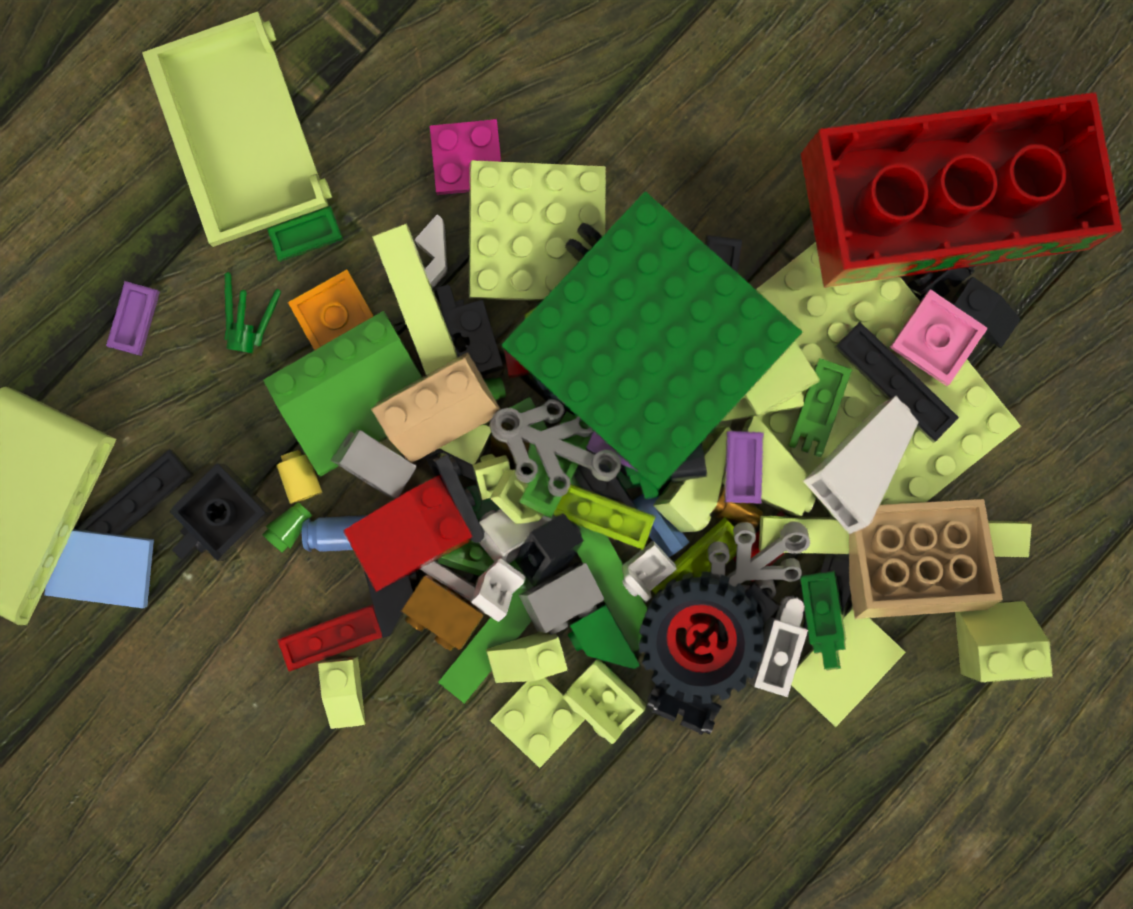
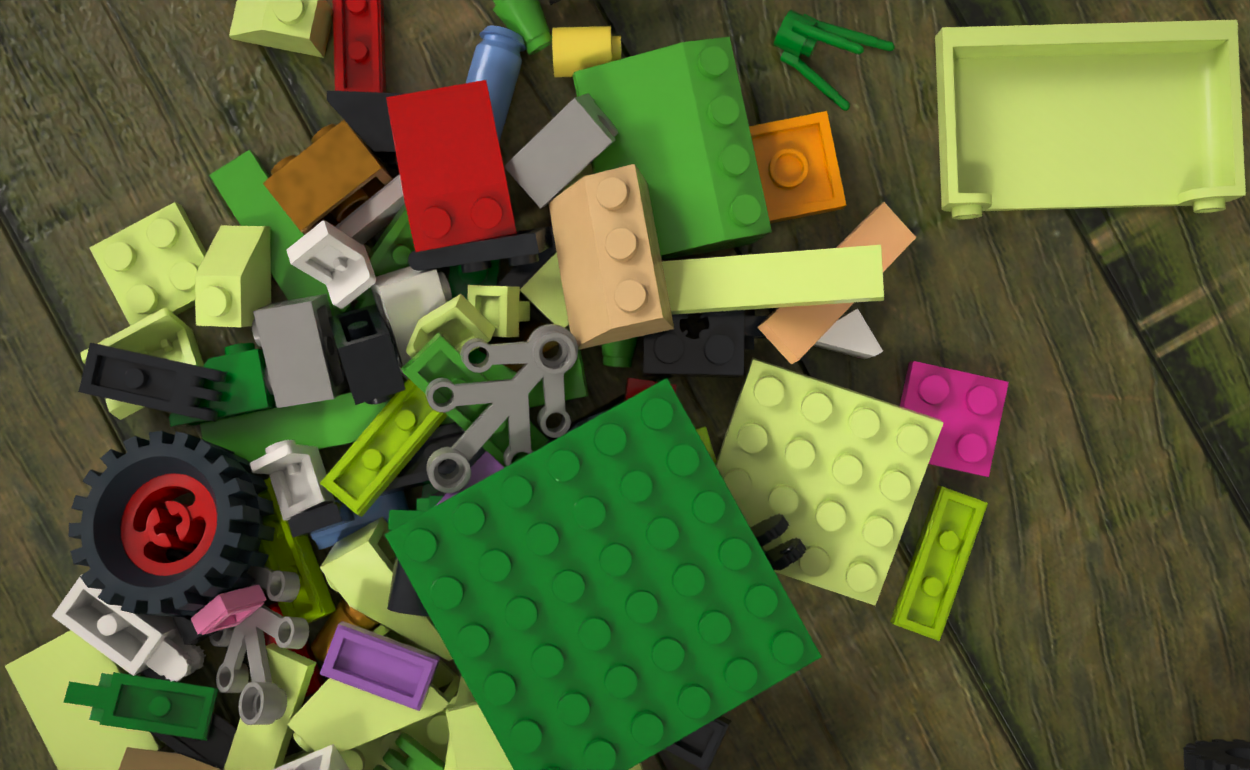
camera: 105 degrees right, 0 degrees up
green tile [267,206,343,262] -> none
black hinge [646,681,722,735] -> none
none -> black hinge [78,343,228,422]
none -> bright pink tile [191,584,267,635]
none -> black tile [288,502,355,538]
none -> light nougat tile [757,202,916,364]
none -> lime tile [890,486,988,641]

